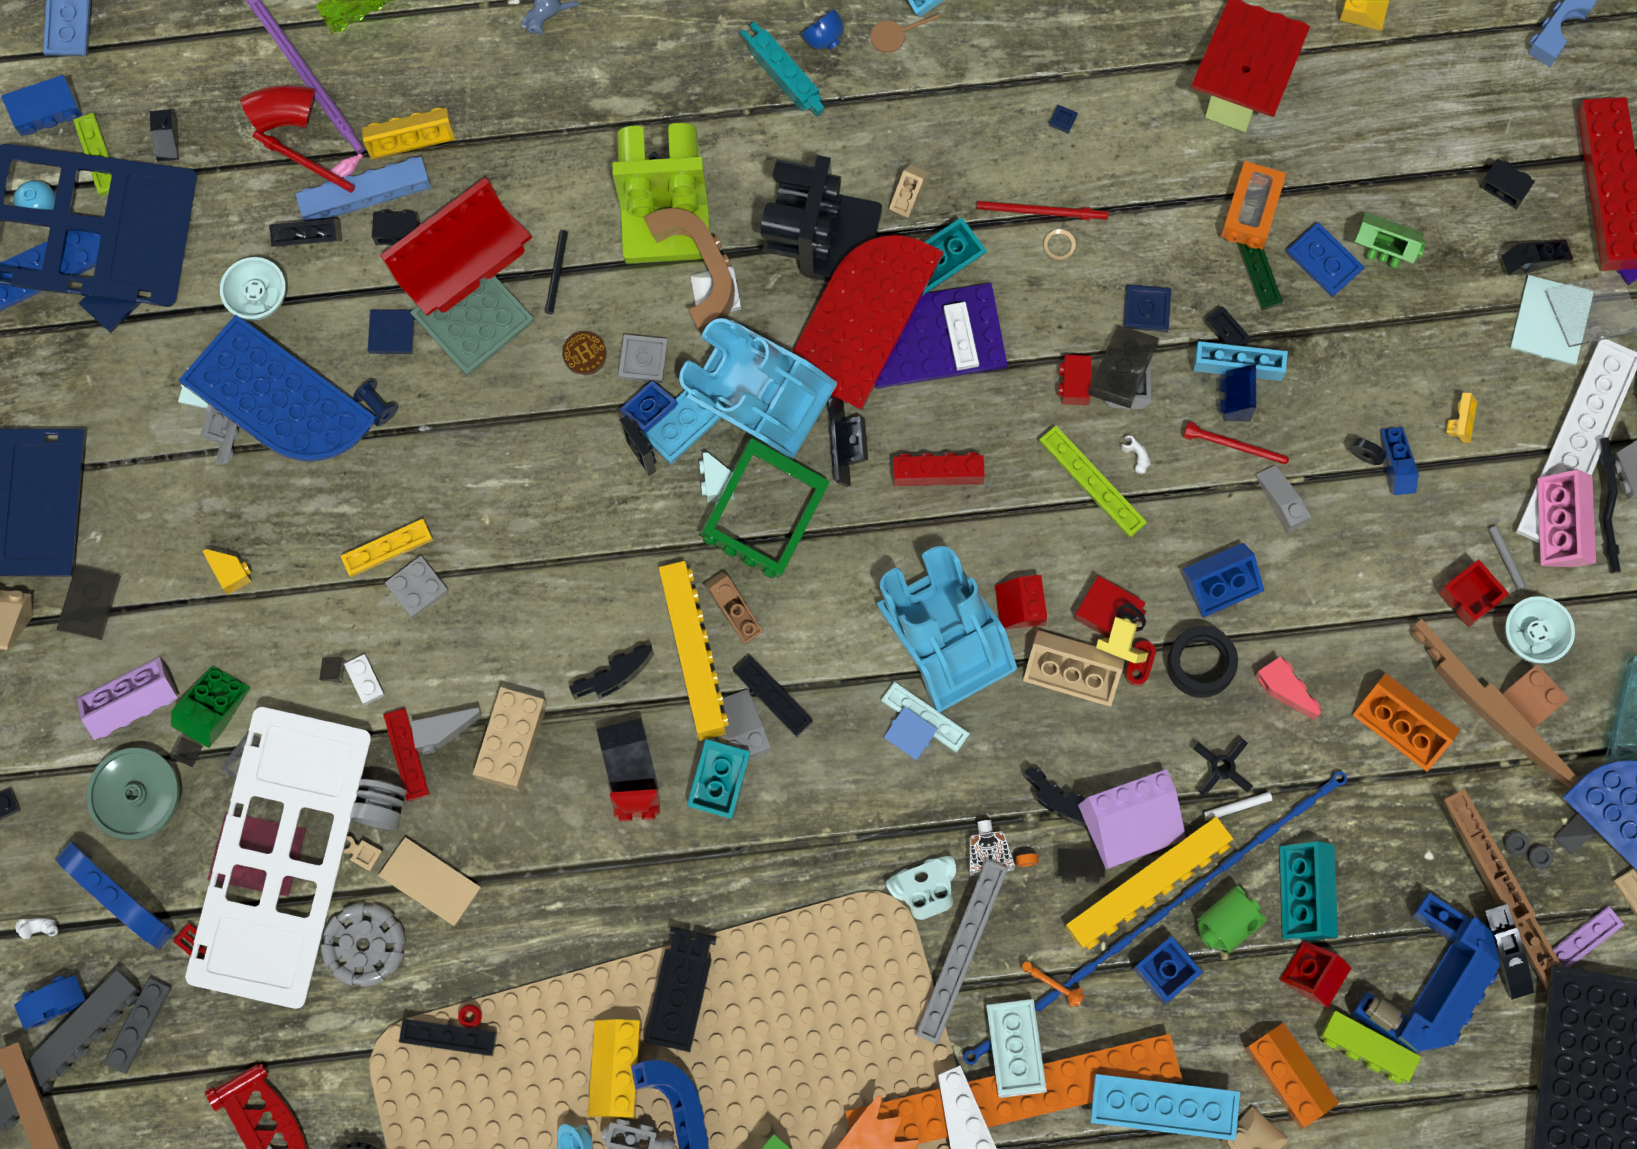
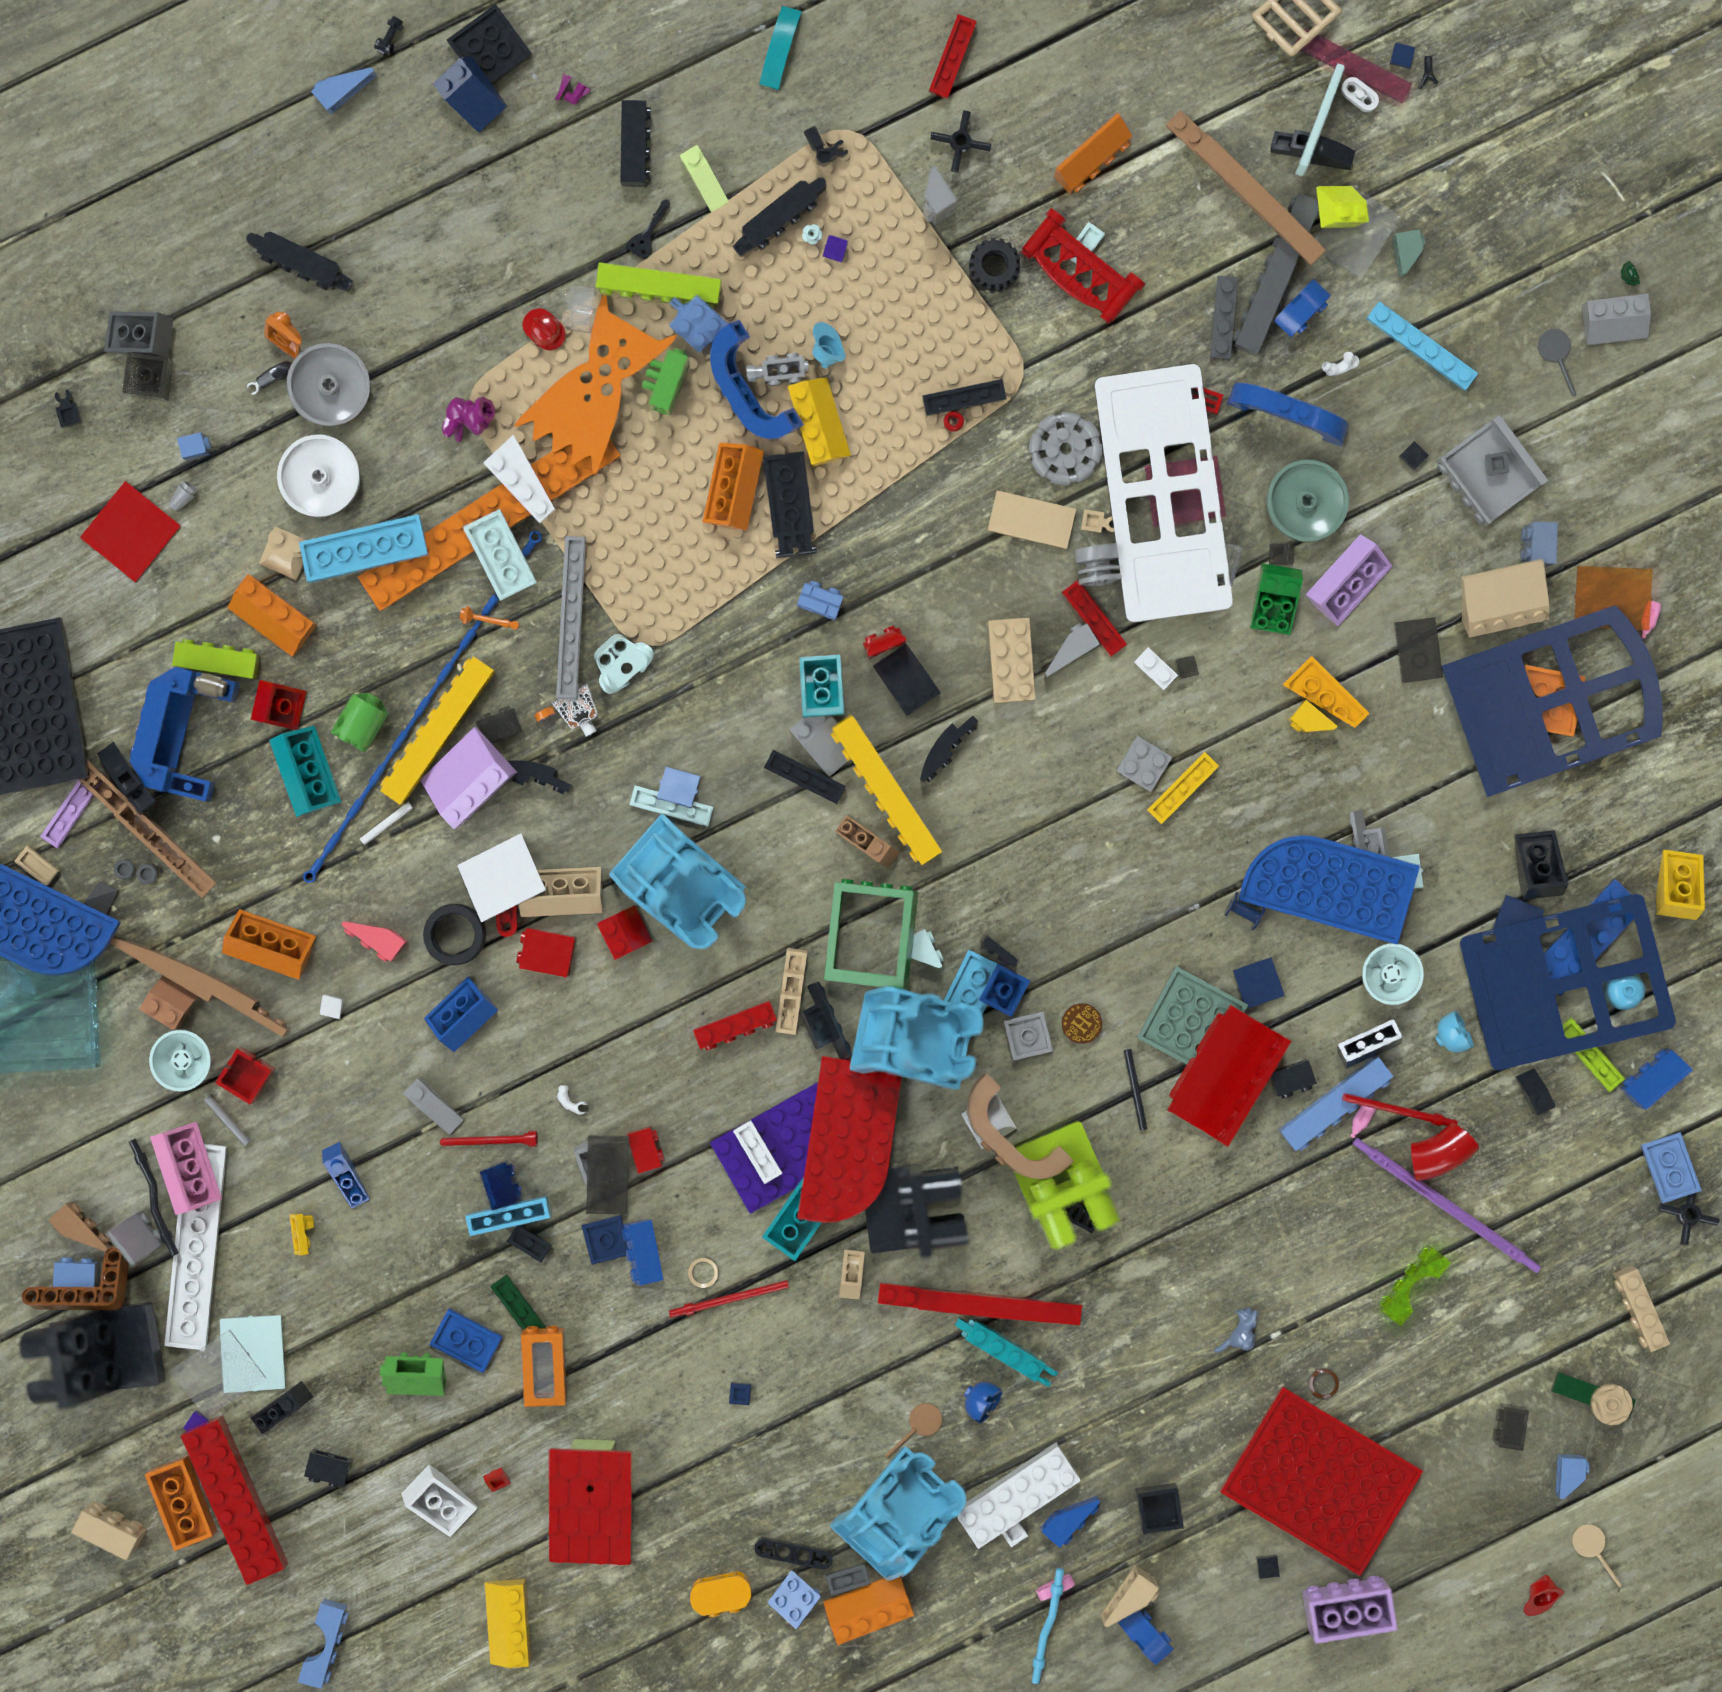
camera: 155 degrees right, 15 degrees up
yellow slope [362,108,455,160] -> none
lime plate [1039,426,1147,539] -> none
light yellow piece [1096,604,1148,663] -> none
blue brick [1133,936,1203,1006] -> none
black bar [1193,738,1253,797] -> none
black piece [1349,438,1386,465] -> none
none -> white slope [320,994,345,1019]
none -> white slope [401,1465,478,1537]
none -> white sticker [457,834,546,922]
none -> red plate [483,1467,511,1492]
none -> blue brick [622,1219,664,1286]
none -> orange slope [702,442,764,531]
none -> tan slope [776,948,807,1035]
none -> medium blue brick [797,581,844,620]
none -> red slope [877,1282,1082,1325]
none -> light orange wing [1282,655,1370,728]
none -> medium azure cylinder [1435,1011,1474,1053]
none -> black slope [1514,830,1569,900]

